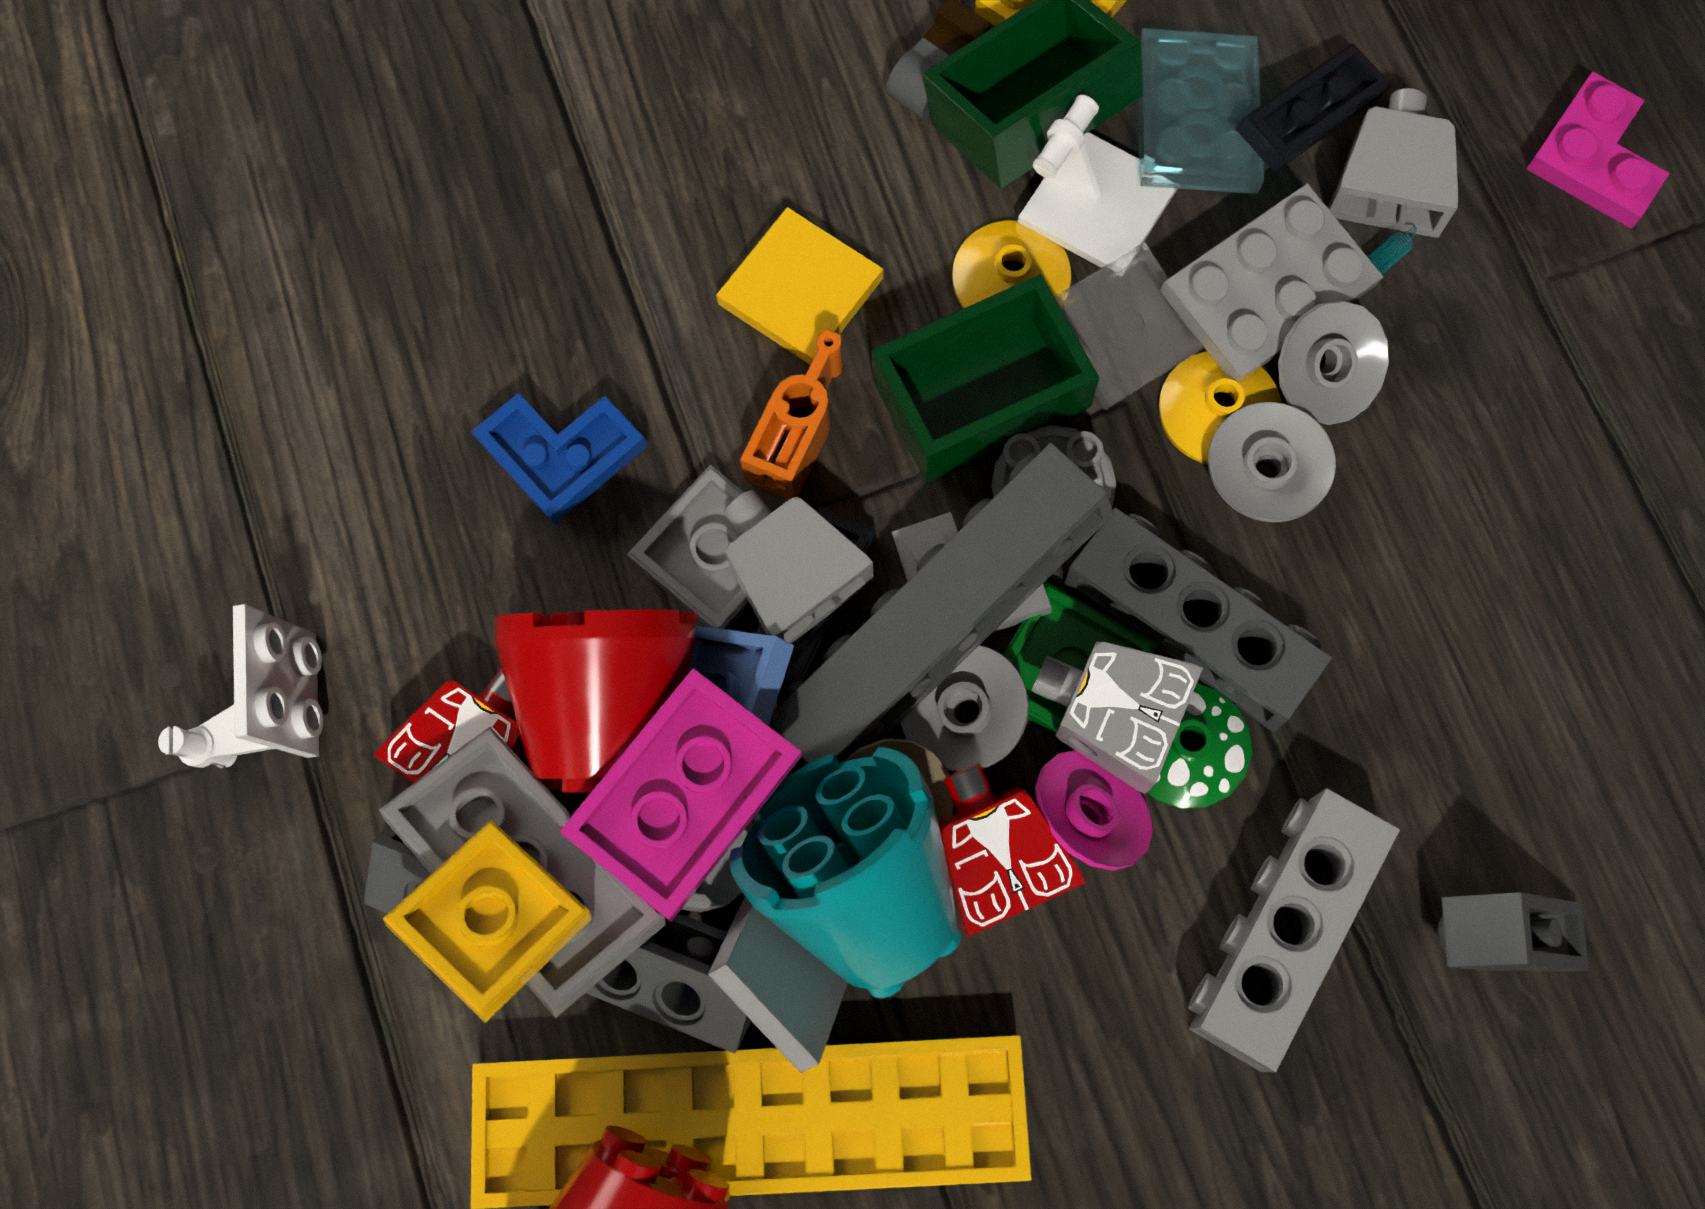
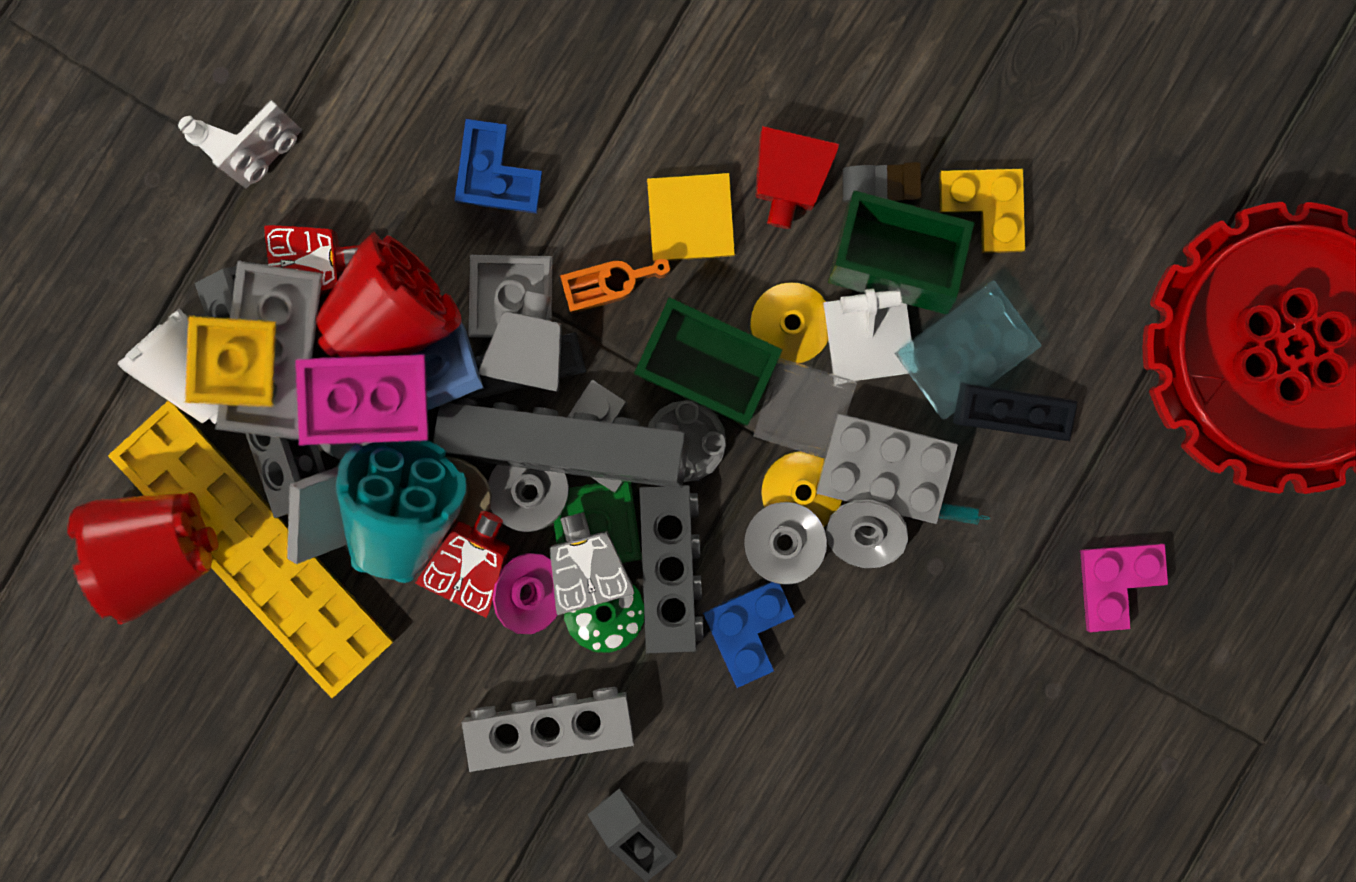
camera: 50 degrees right, 15 degrees up
light grey torso [1328,88,1459,238] -> none
none -> white cone [117,309,218,424]
none -> blue plate [703,581,795,688]
none -> red torso [756,126,839,229]

